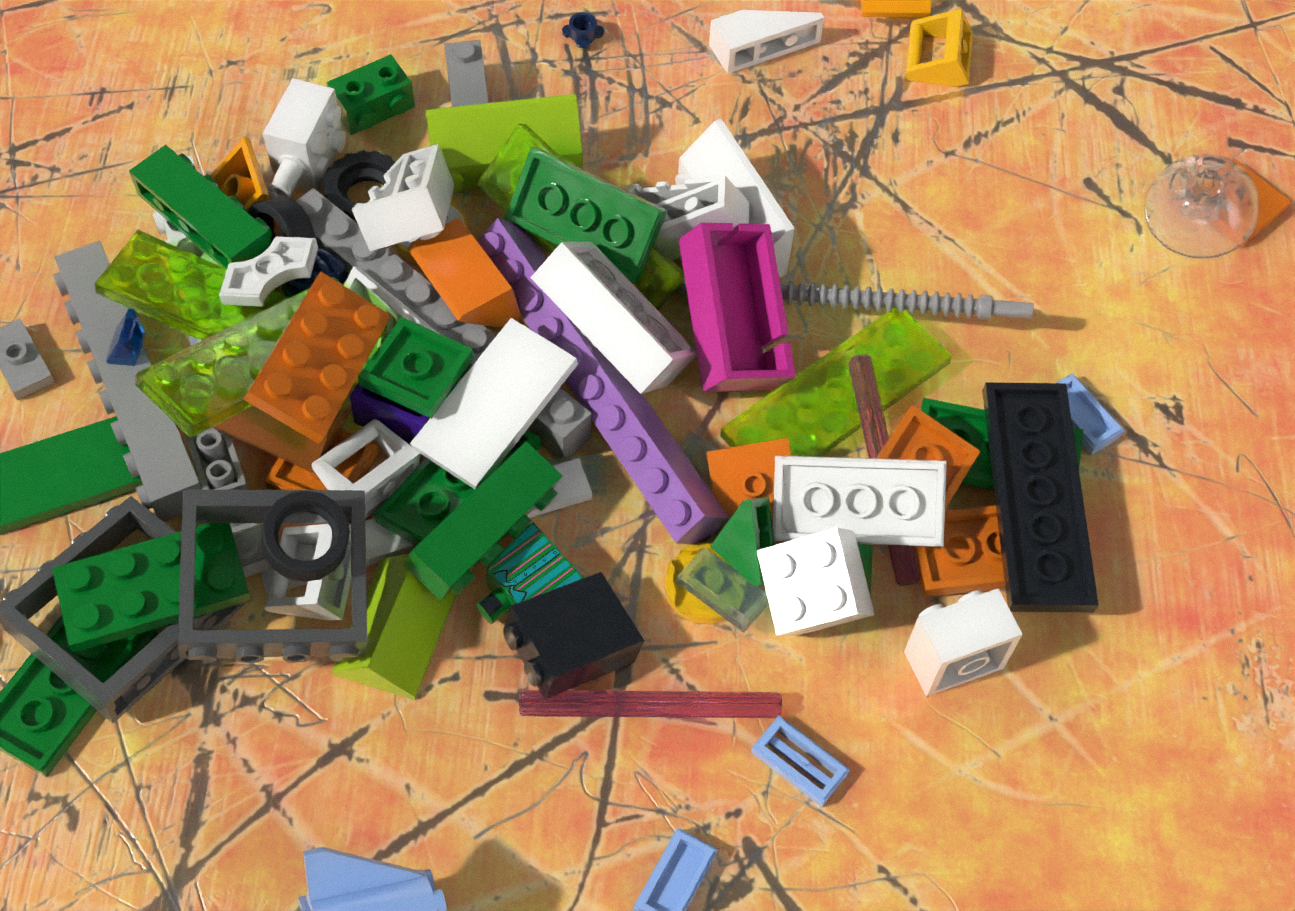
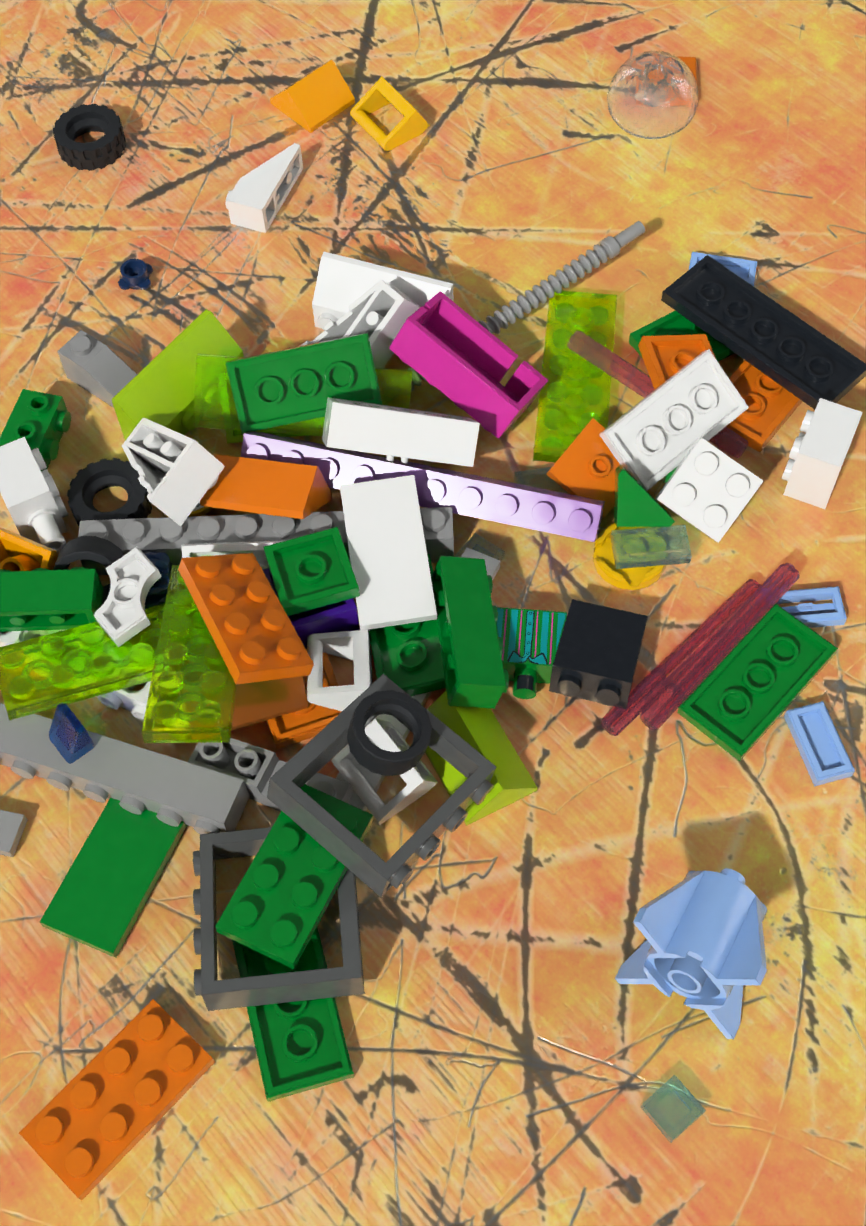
camera: 40 degrees left, 0 degrees up
none -> clear pink axle [640,563,800,730]
none -> green tile [677,603,838,761]

